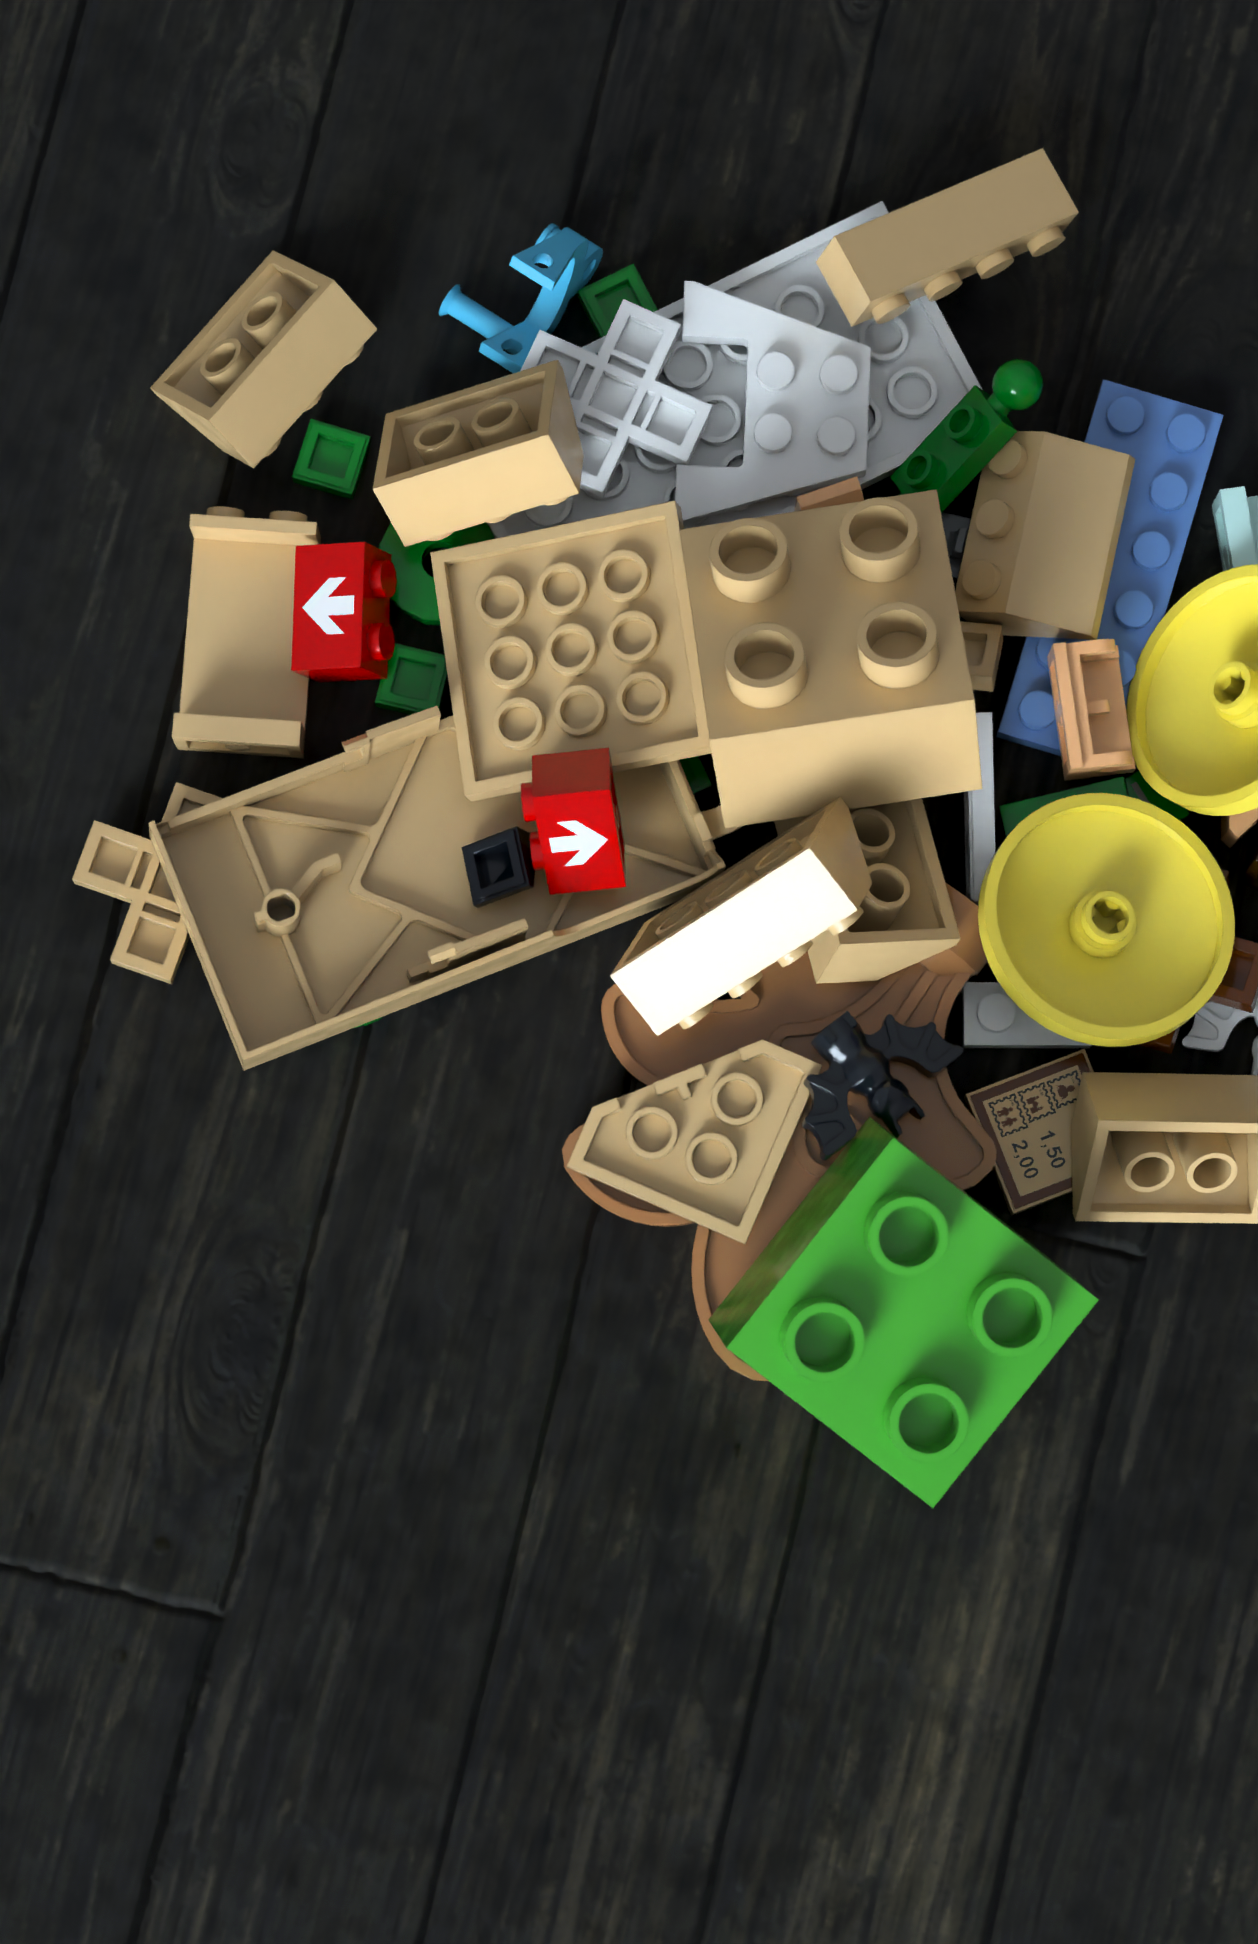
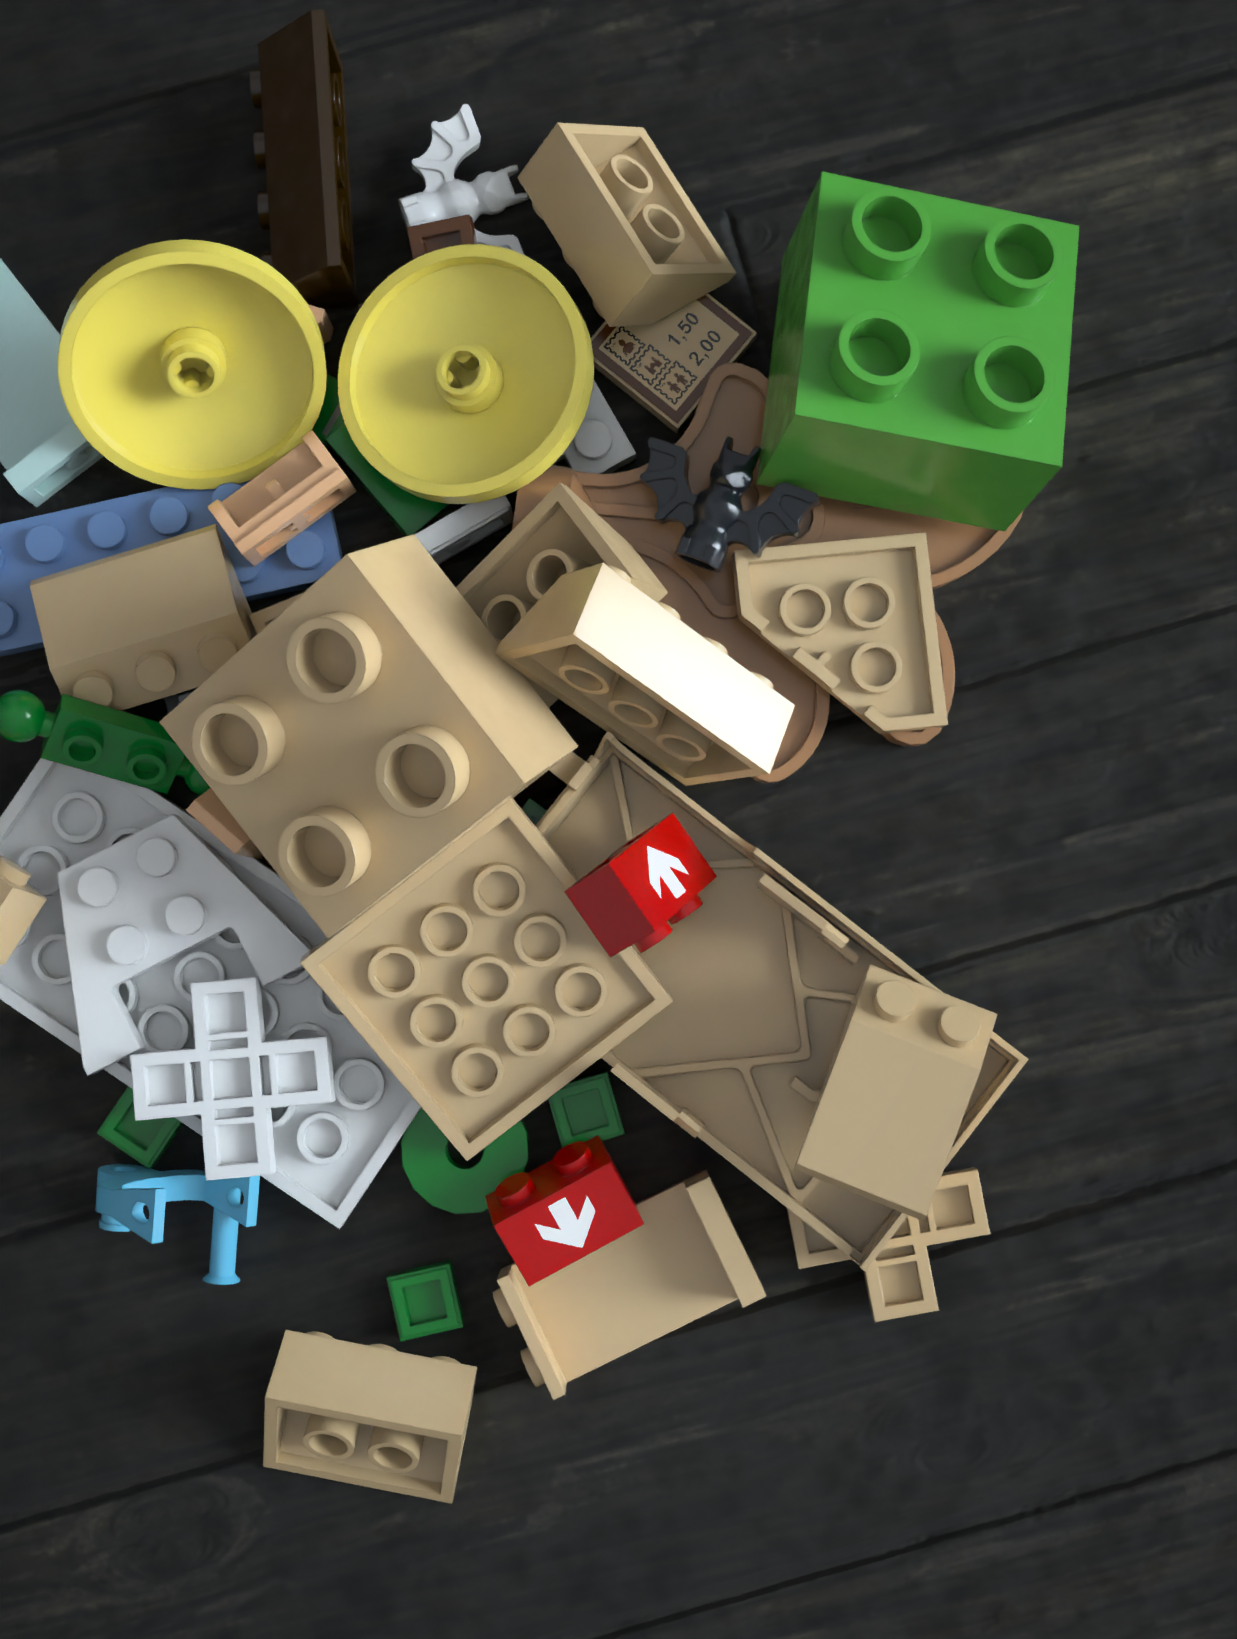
camera: 115 degrees left, 5 degrees up
tan slope [373,359,584,547] -> none
black slope [462,826,535,908] -> none
none -> tan slope [794,964,997,1221]

